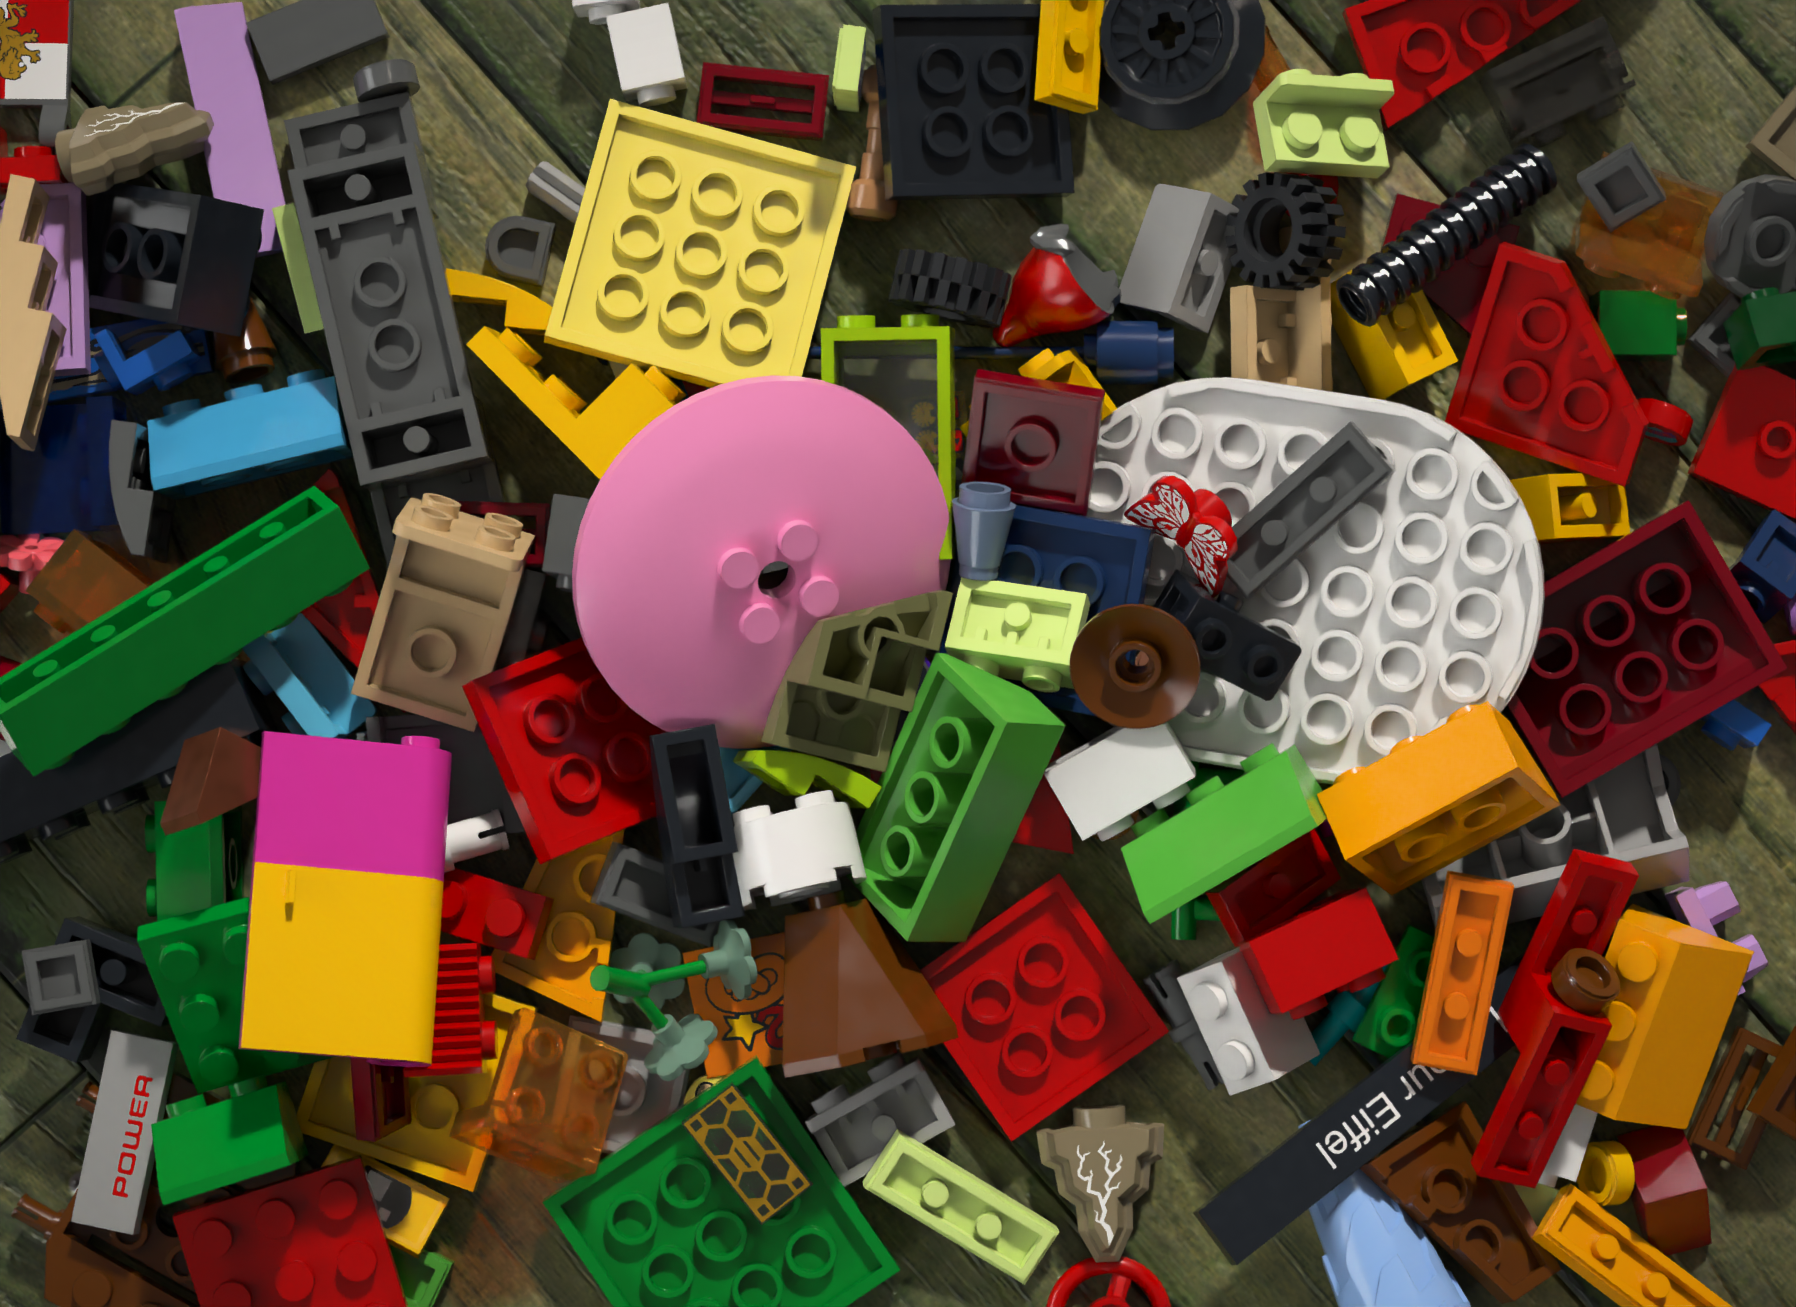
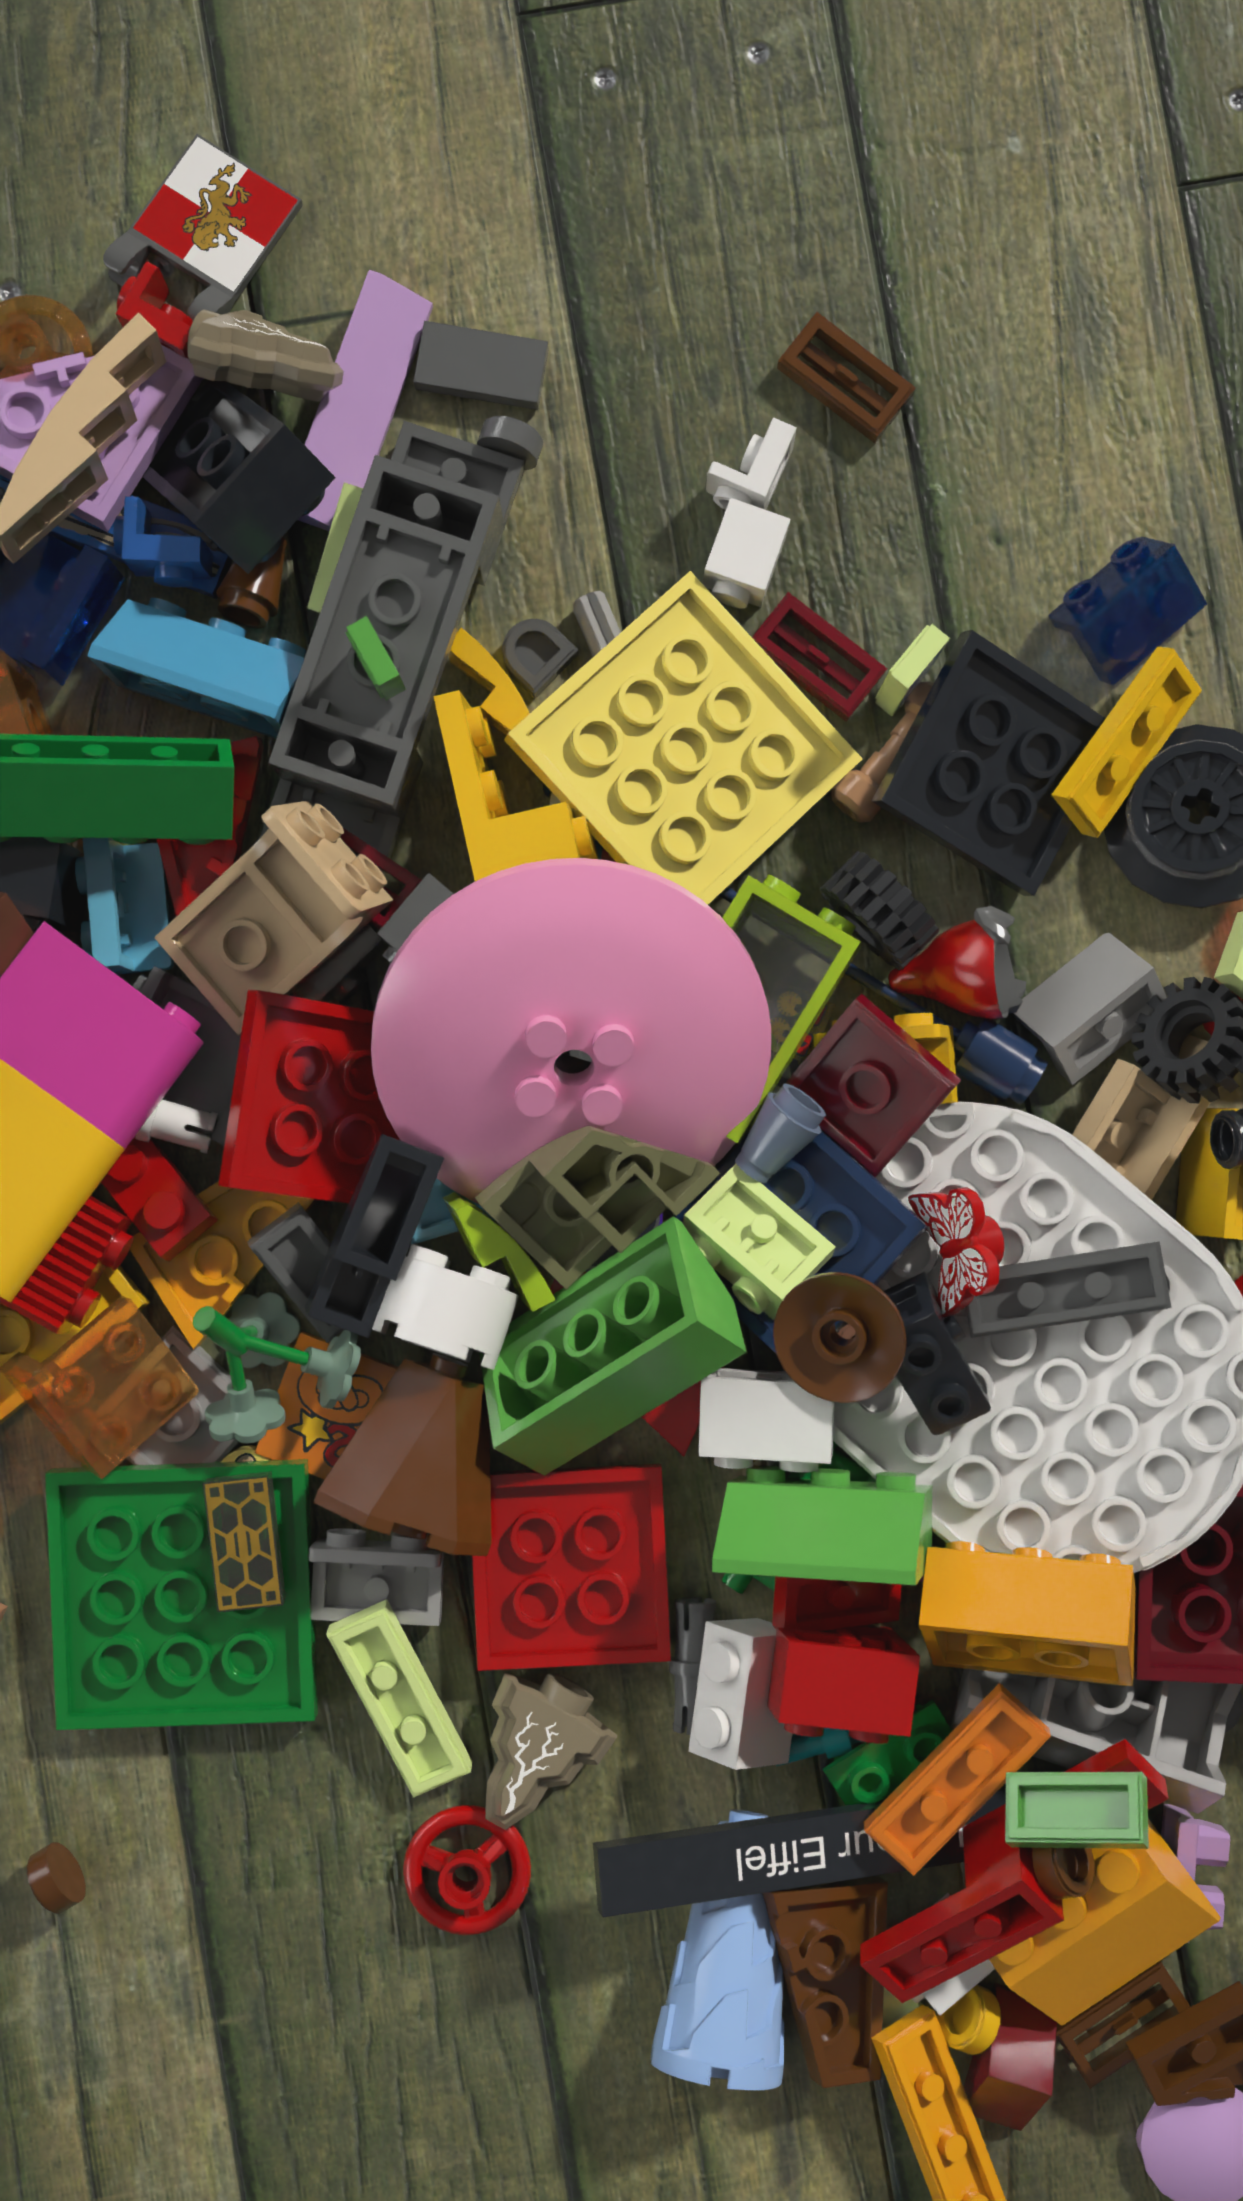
camera: 30 degrees right, 0 degrees up
dark grey slope [109,420,176,563] -> none
none -> bright green tile [345,616,406,701]
none -> bright green tile [1005,1772,1149,1849]

